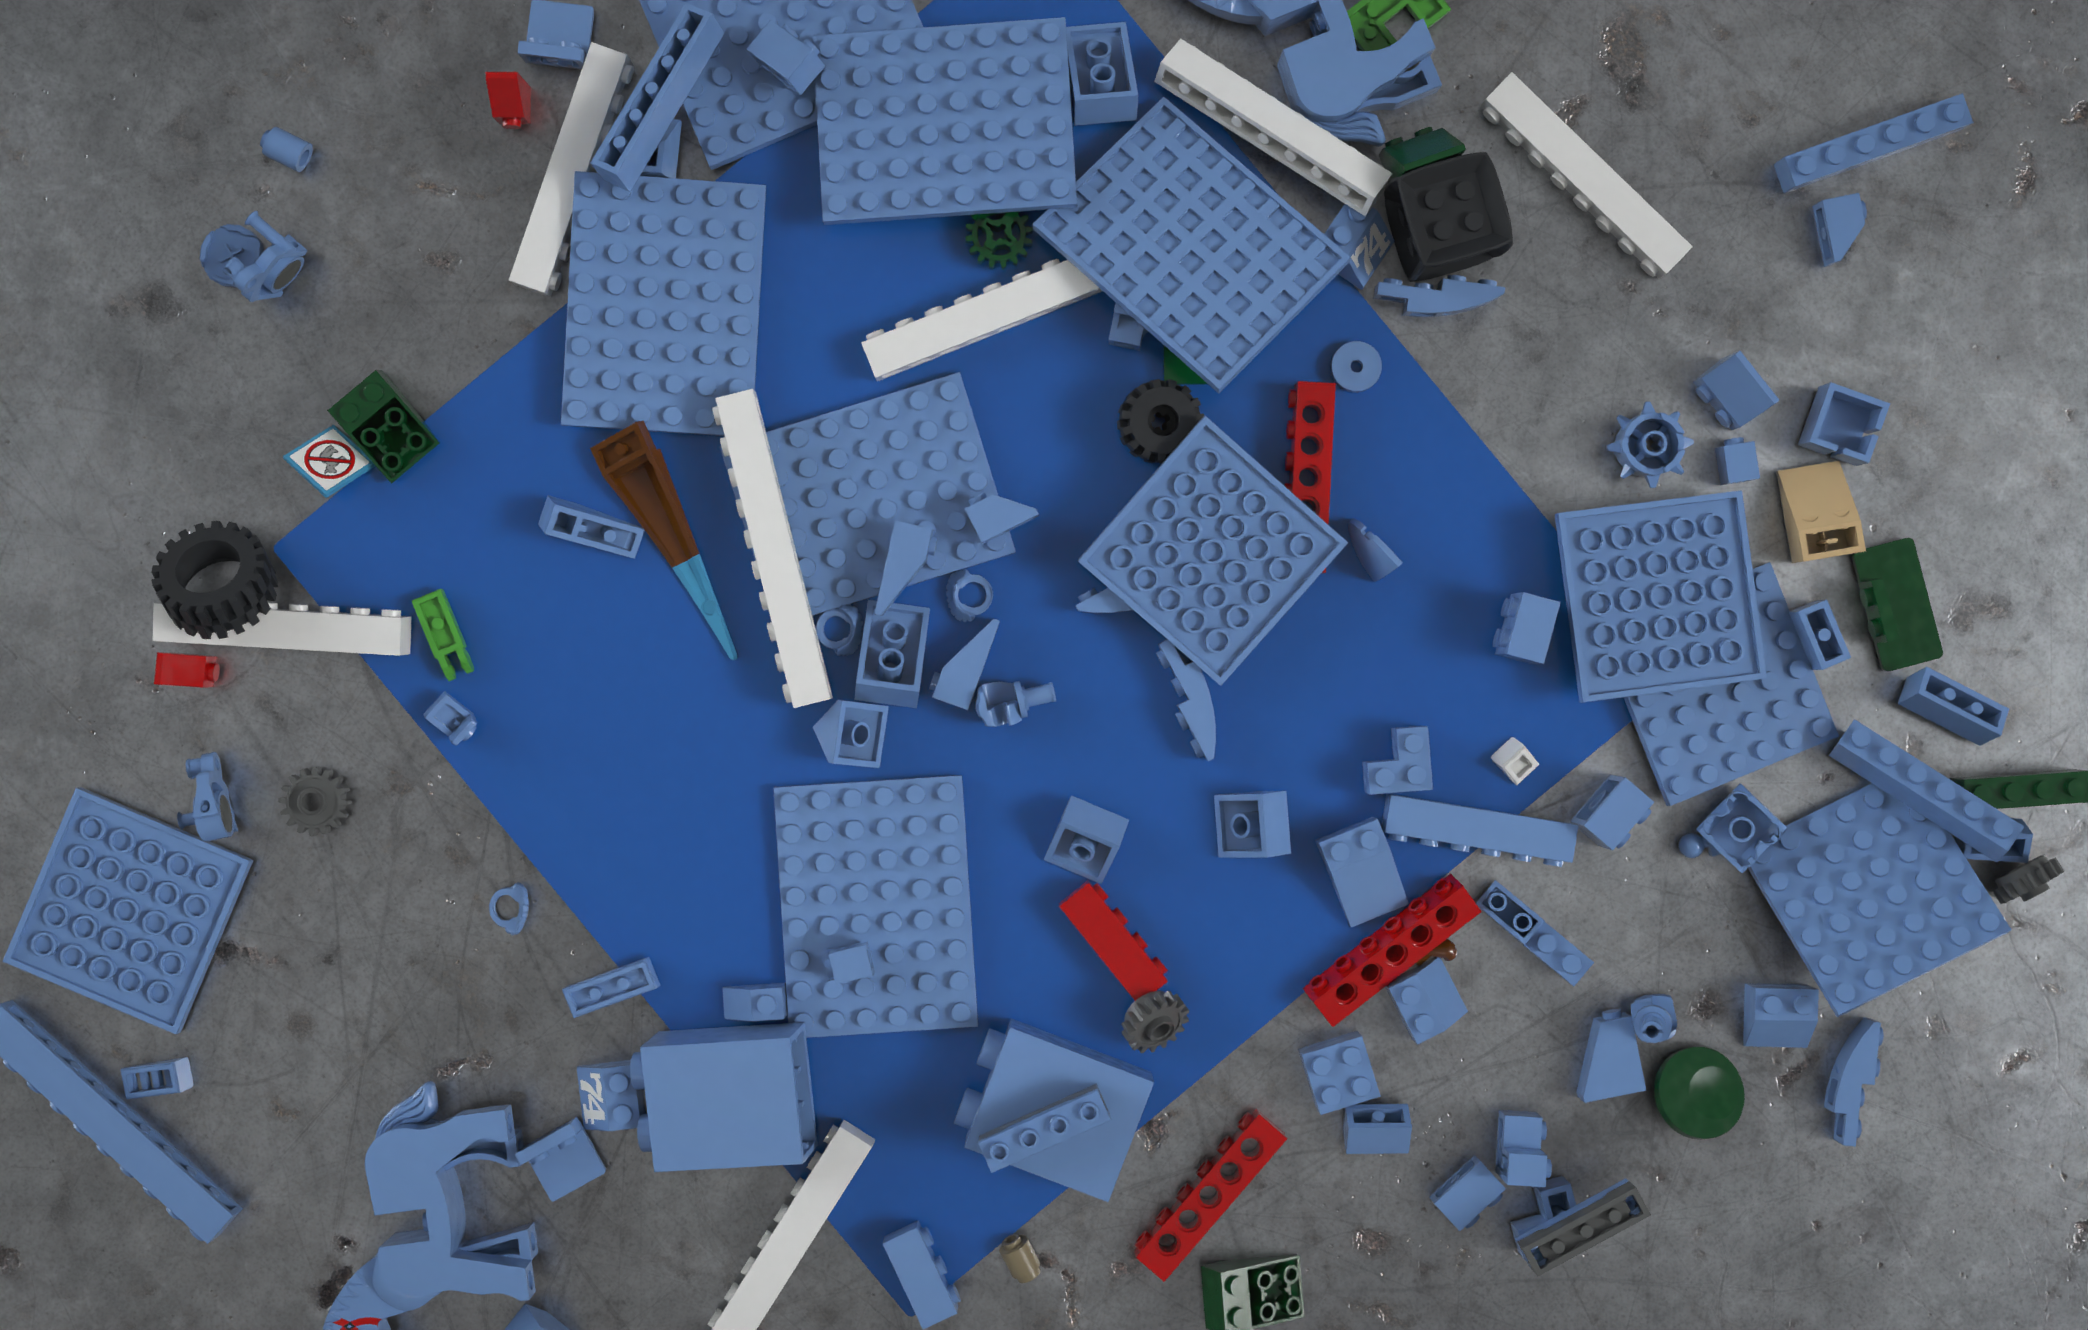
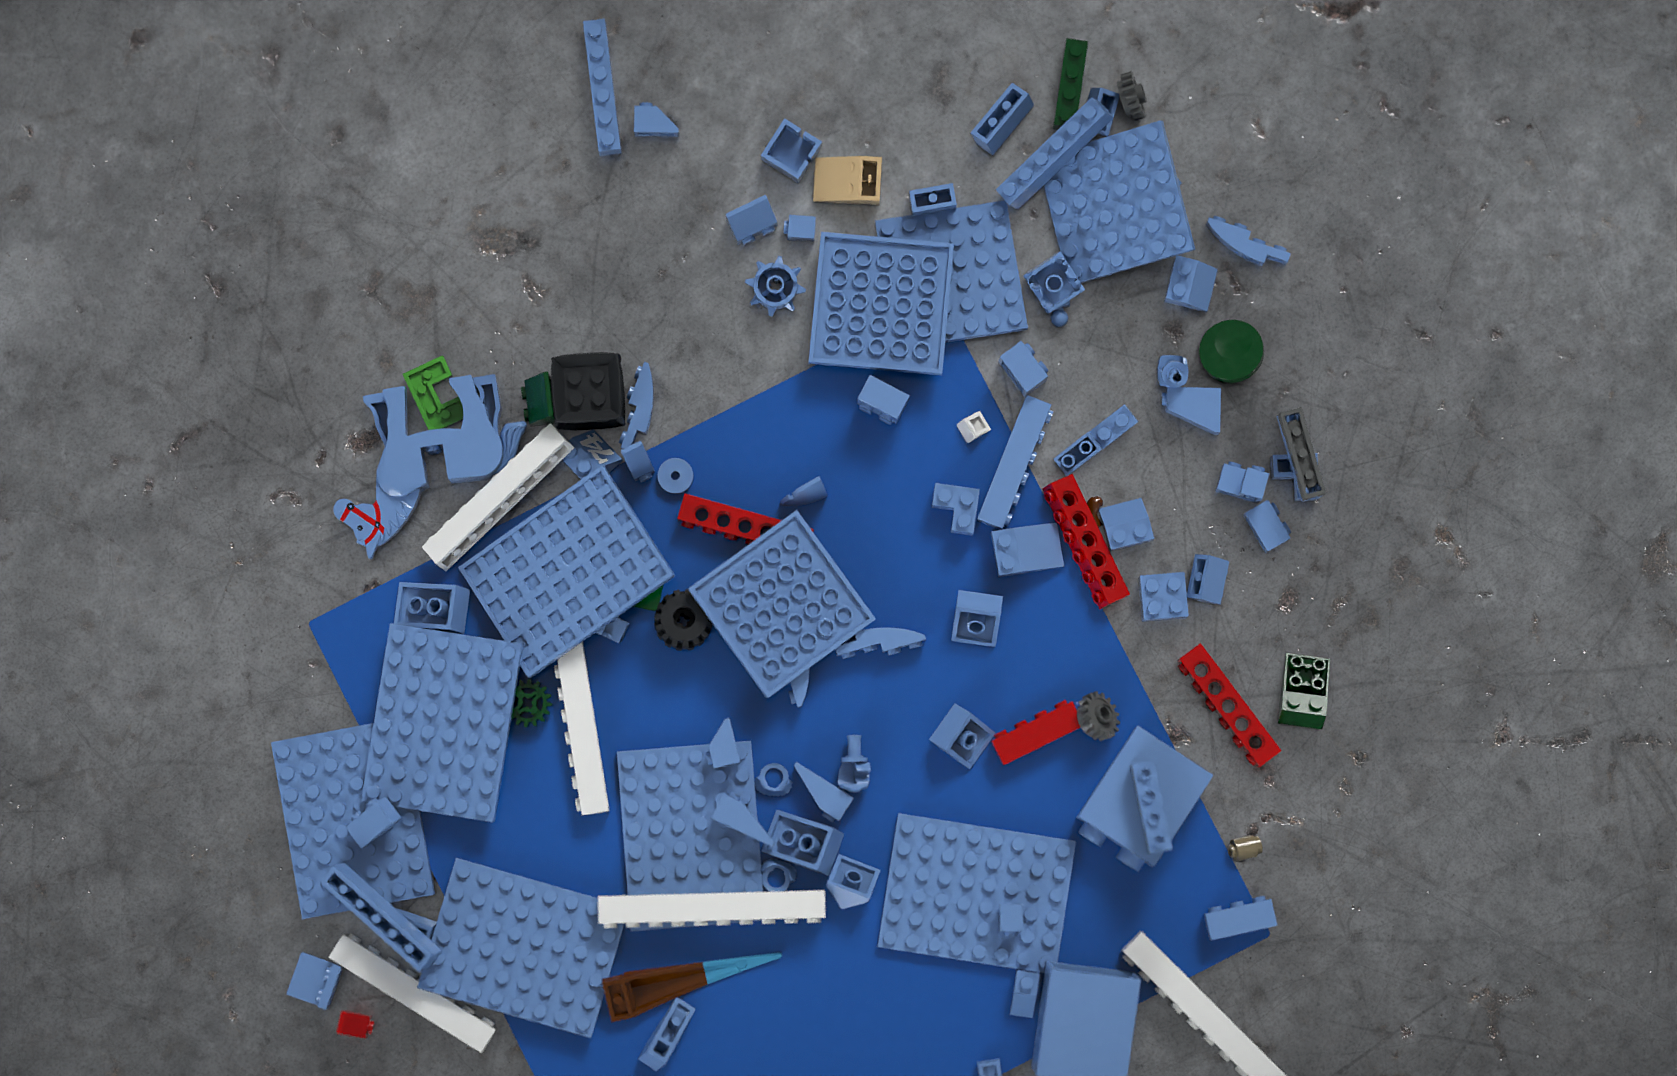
camera: 75 degrees left, 5 degrees down
white brick [1480,72,1693,279] -> none
dark green bracket [1852,538,1943,672] -> none
none -> medium blue slope [621,441,655,483]

